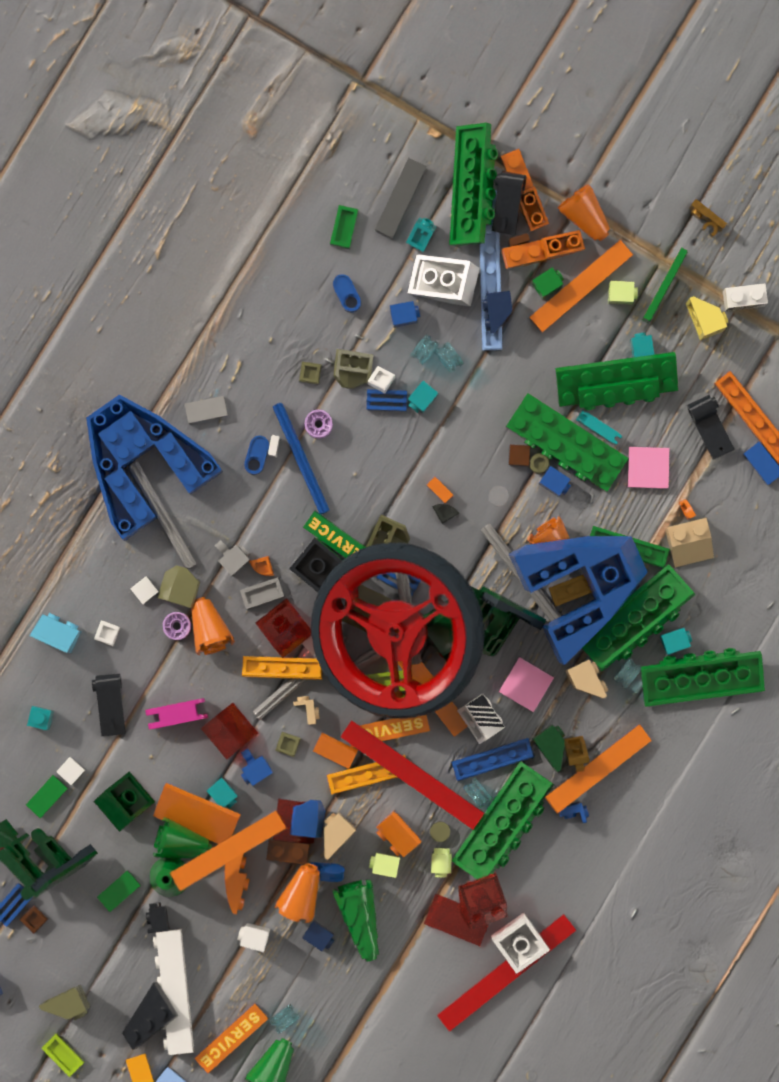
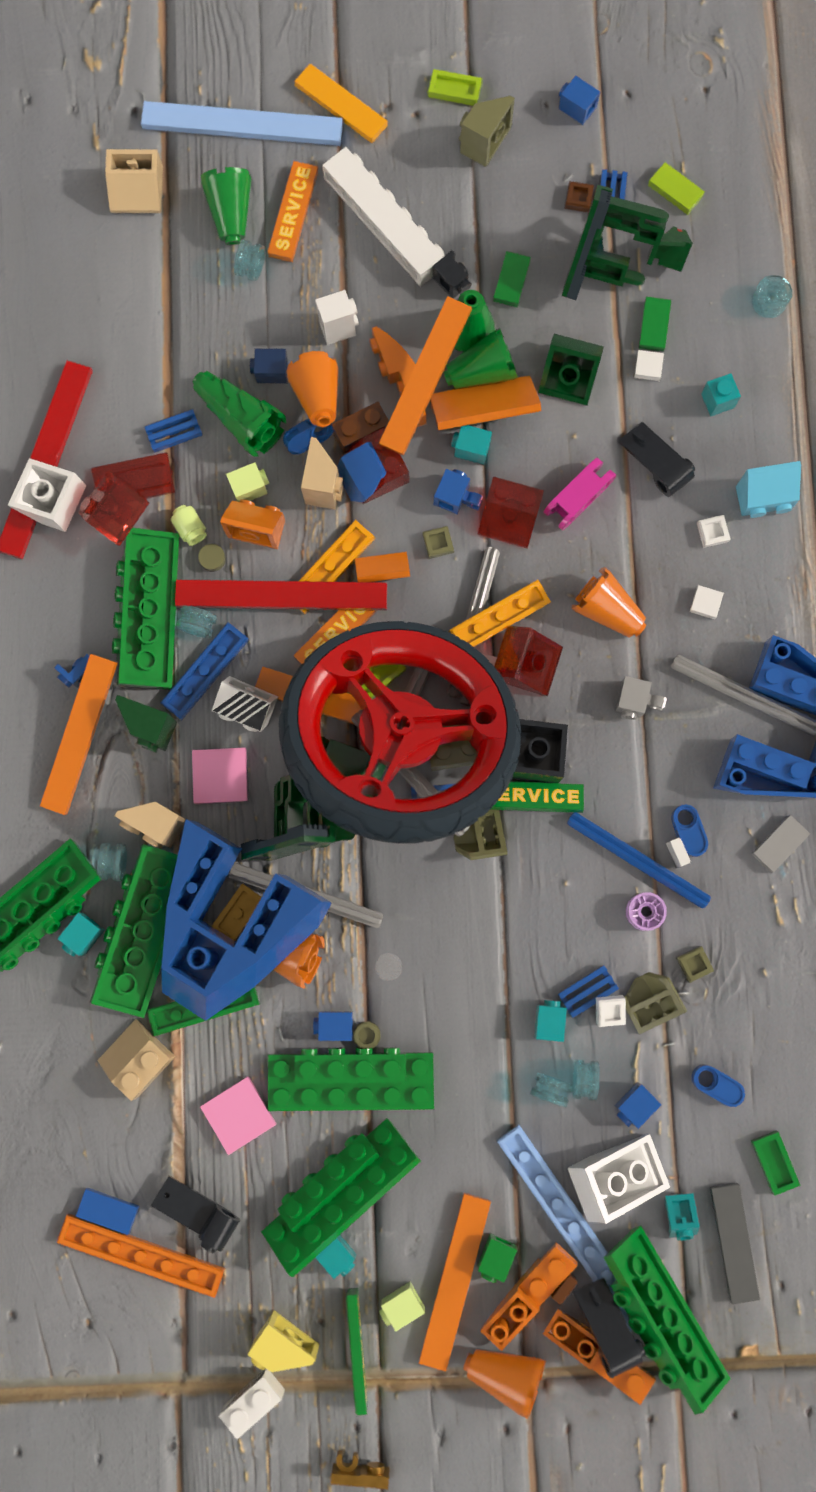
camera: 150 degrees right, 5 degrees down
black wing [122,981,179,1050] -> none
olive slope [157,565,200,608] -> none
lavender wheel [163,612,192,640] -> none
light grey tile [240,577,285,609] -> none
orange tile [249,556,274,576] -> none
tan bracket [293,696,320,725] -> none
orange piece [426,477,453,504] -> none
pearl dark grey tile [432,504,459,524] -> none
dark blue slope [482,291,513,336] -> none
reddish brown tile [509,444,530,466] -> none
pearl gold plate [564,736,590,772] -> none
teal piece [576,410,622,445] -> none
orange tile [679,499,696,520] -> none
none -> blue tile [144,409,203,453]

